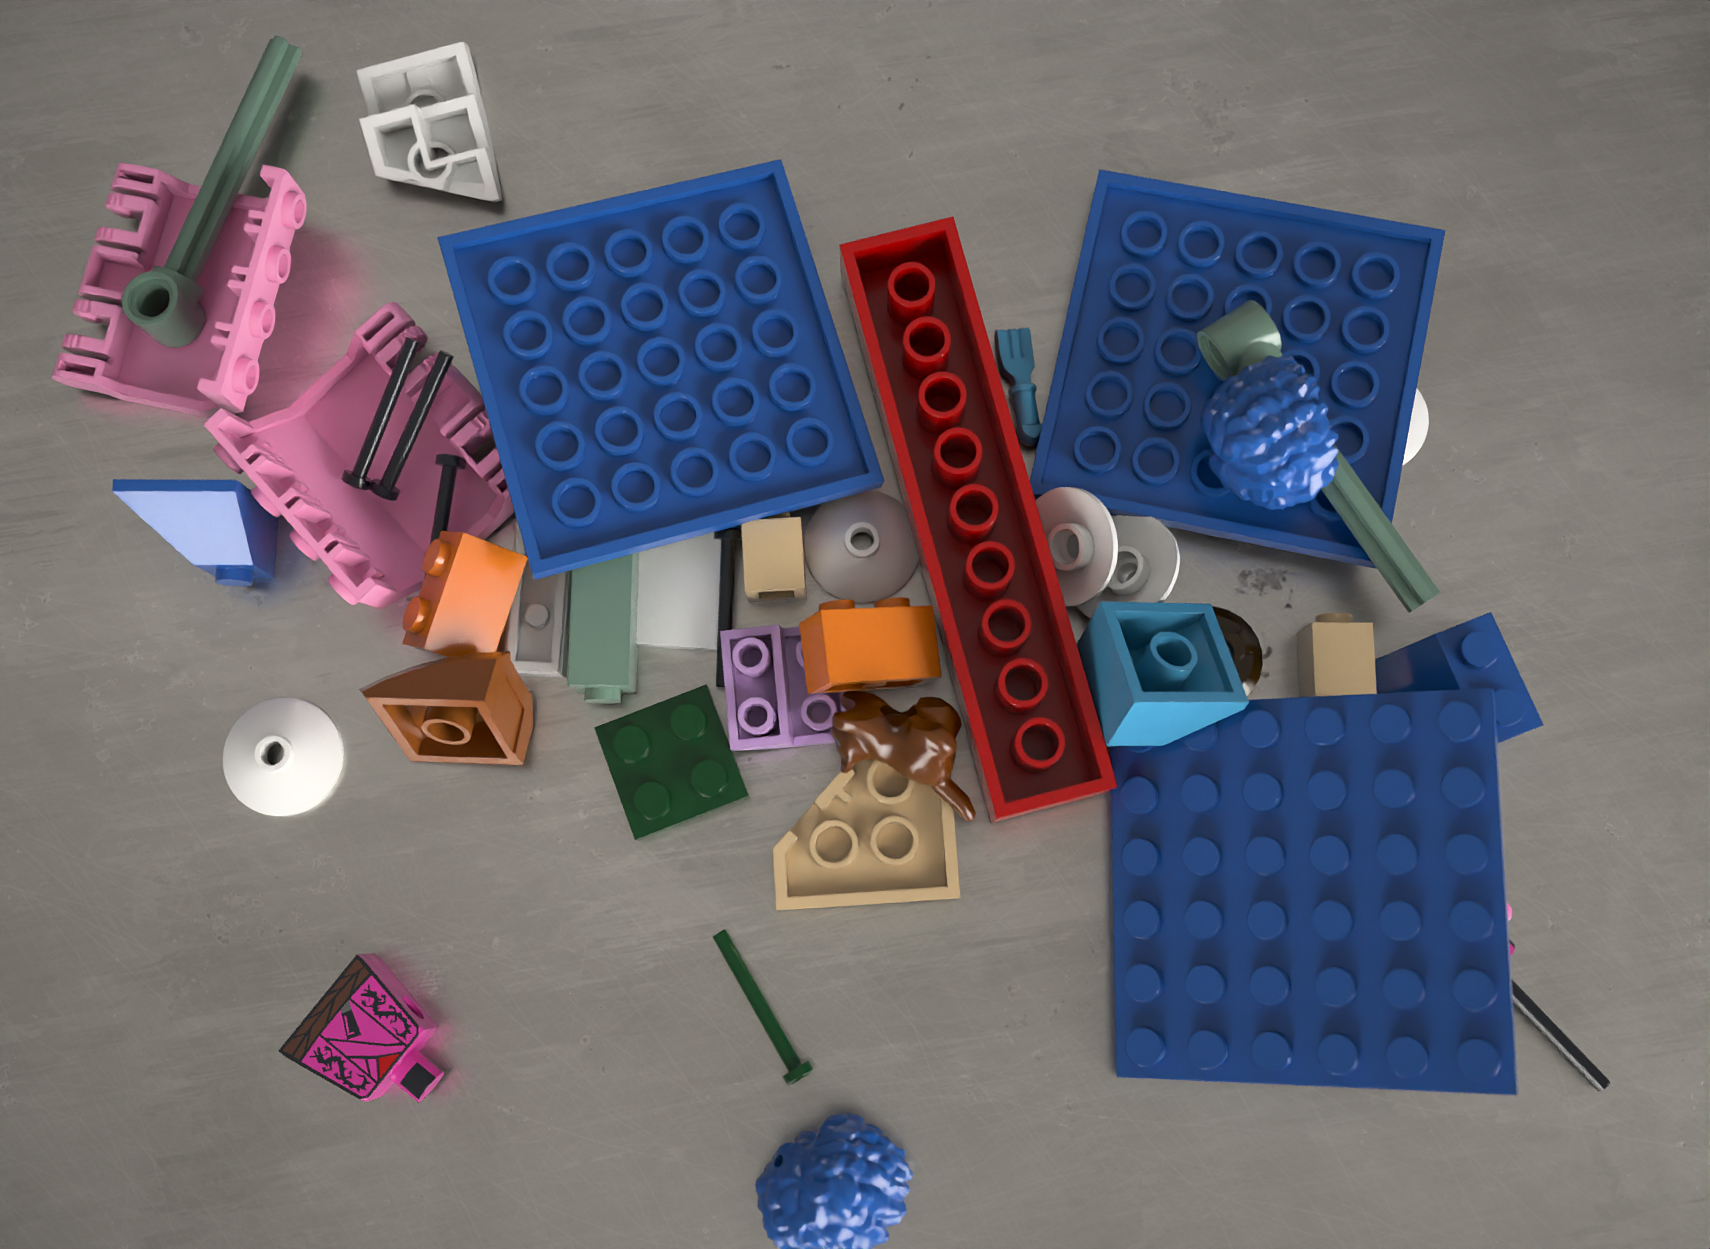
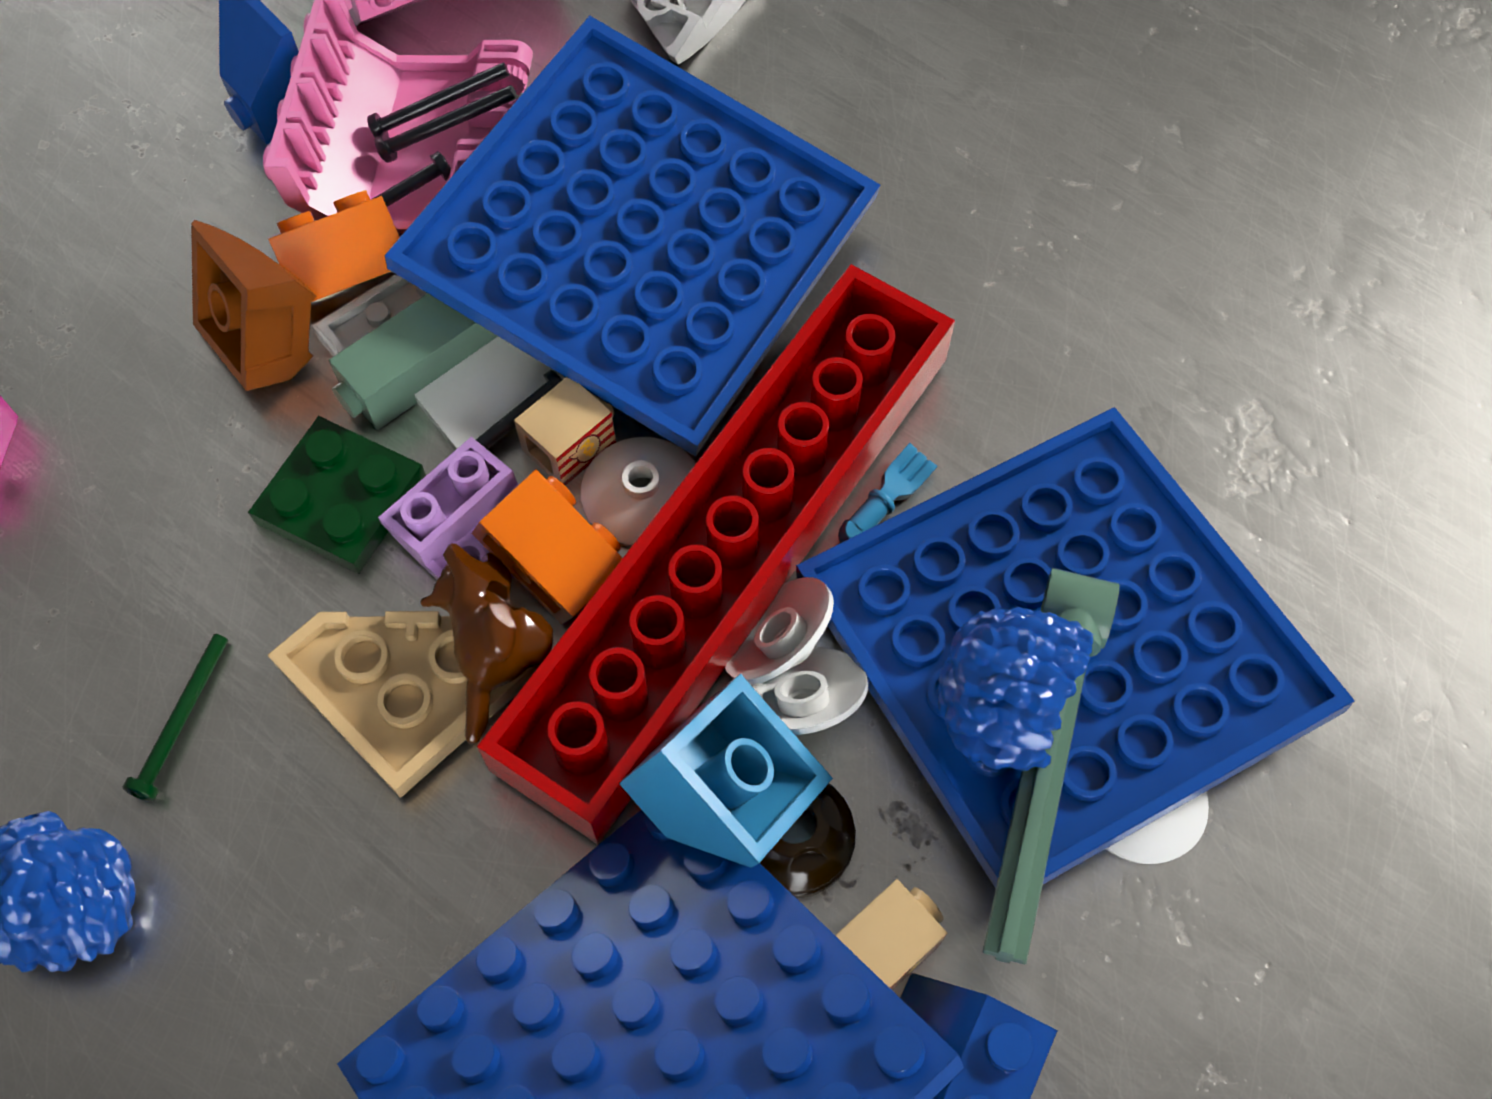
camera: 45 degrees right, 15 degrees down
white dish [223,697,344,816] -> none

